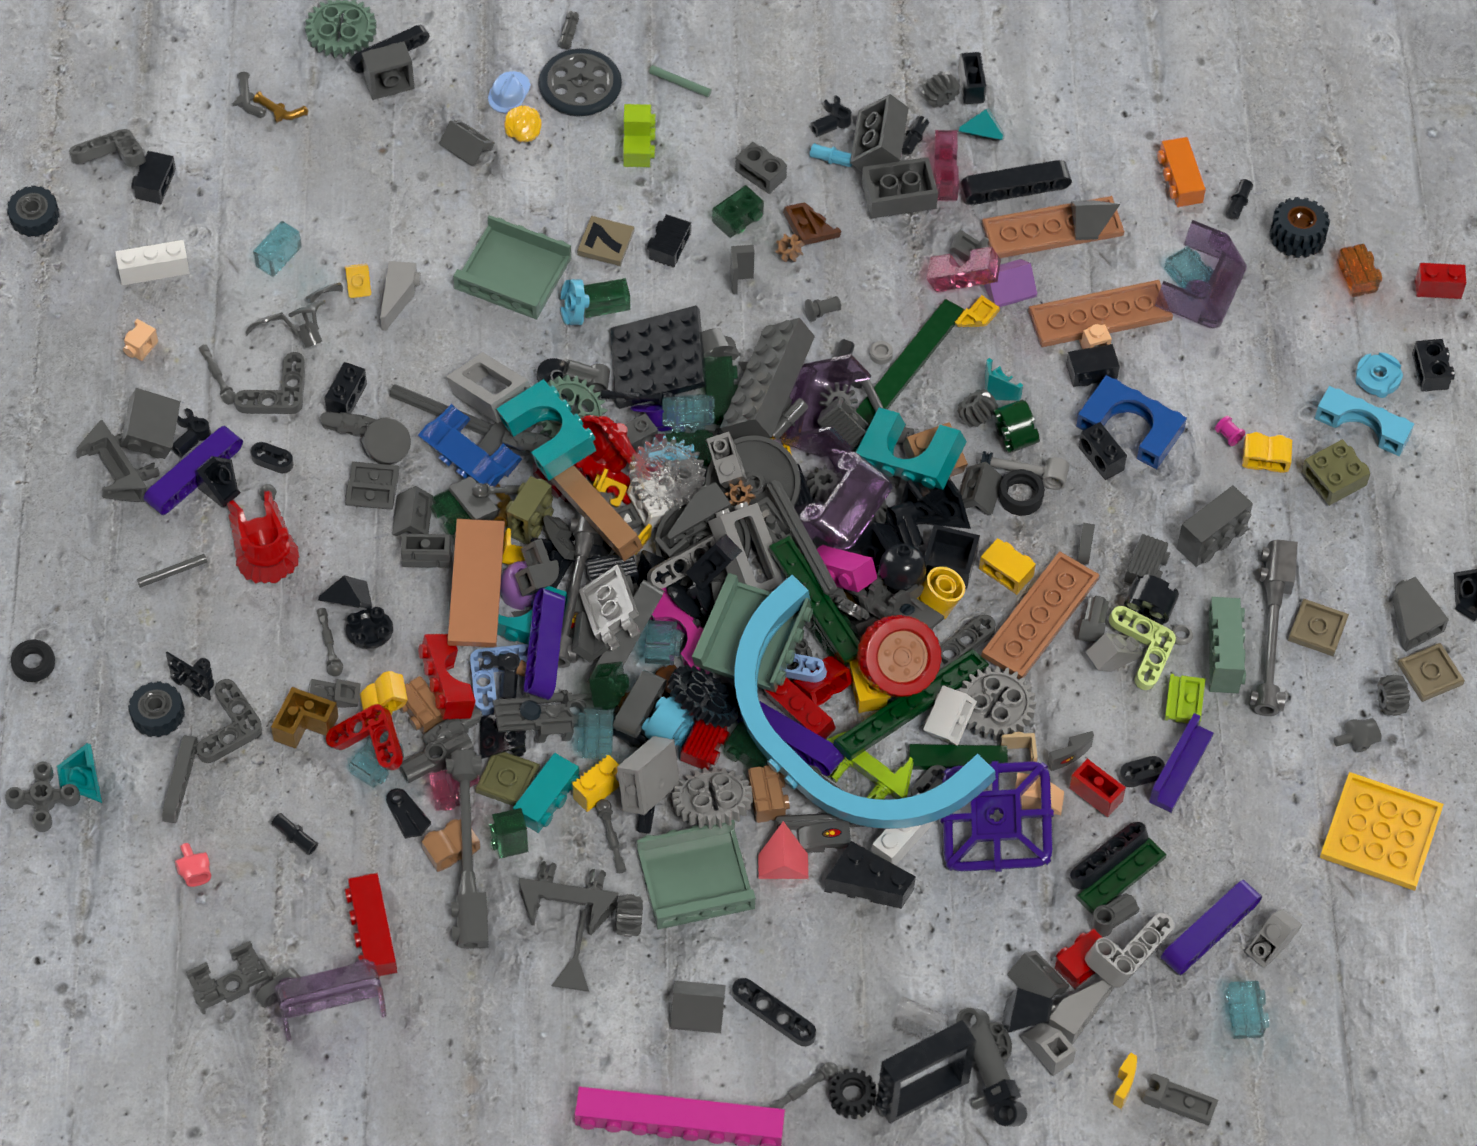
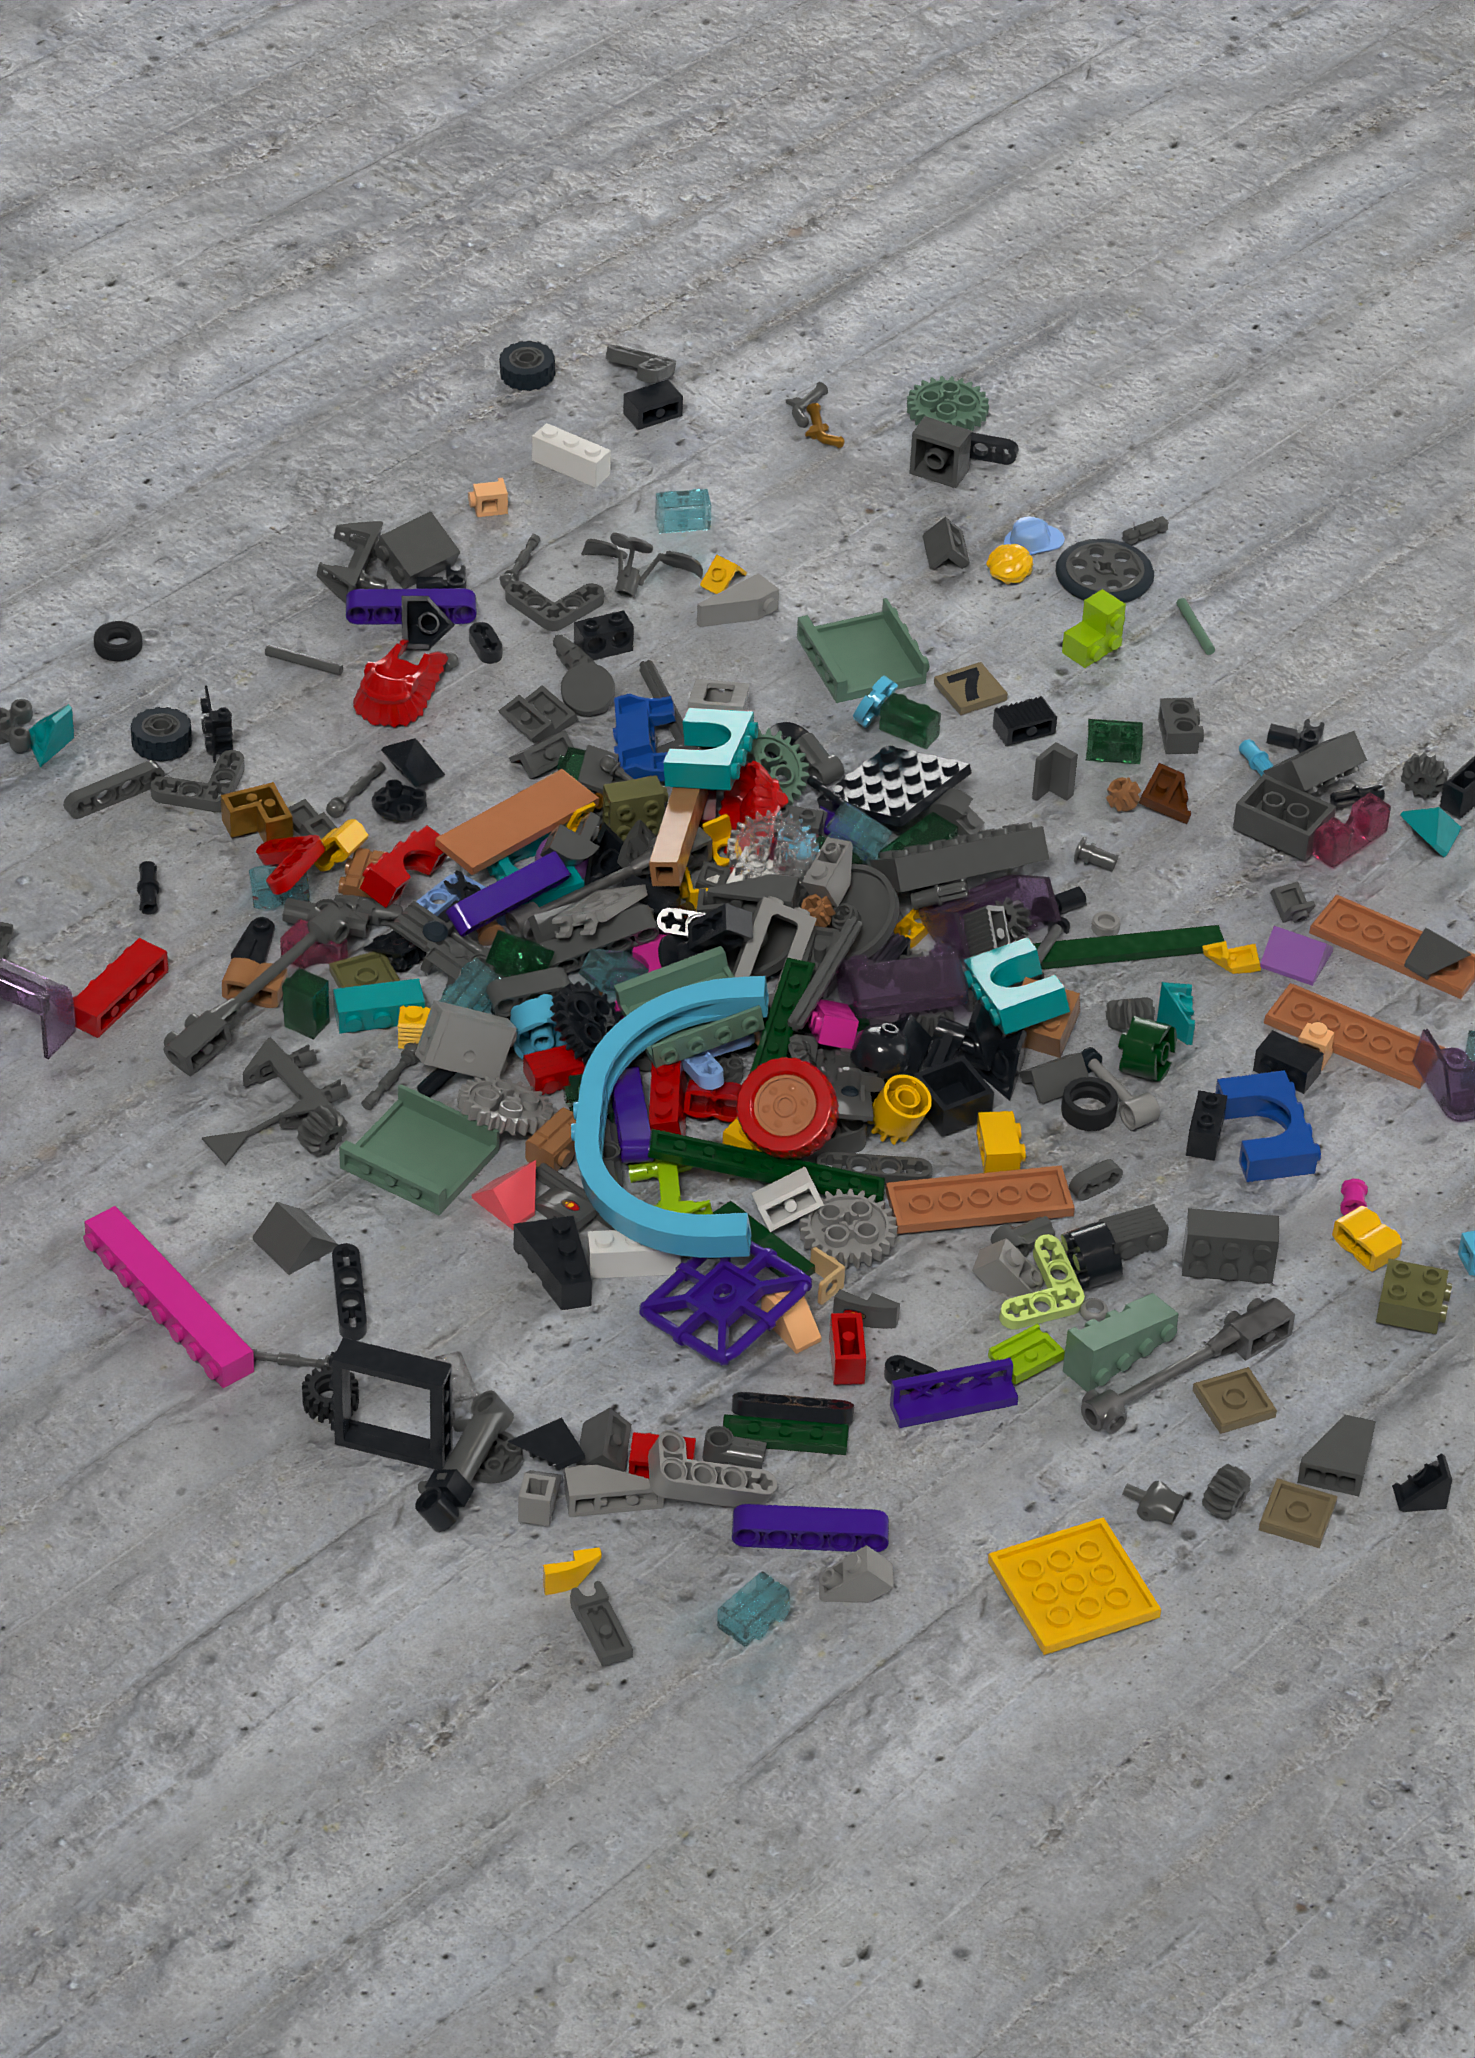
camera: 45 degrees right, 15 degrees down
coral piece [175,843,211,887] -> none
dark grey brick [401,534,451,568] -> none
clear pink arch [926,246,1001,292] -> none
black beam [960,160,1072,205] -> none

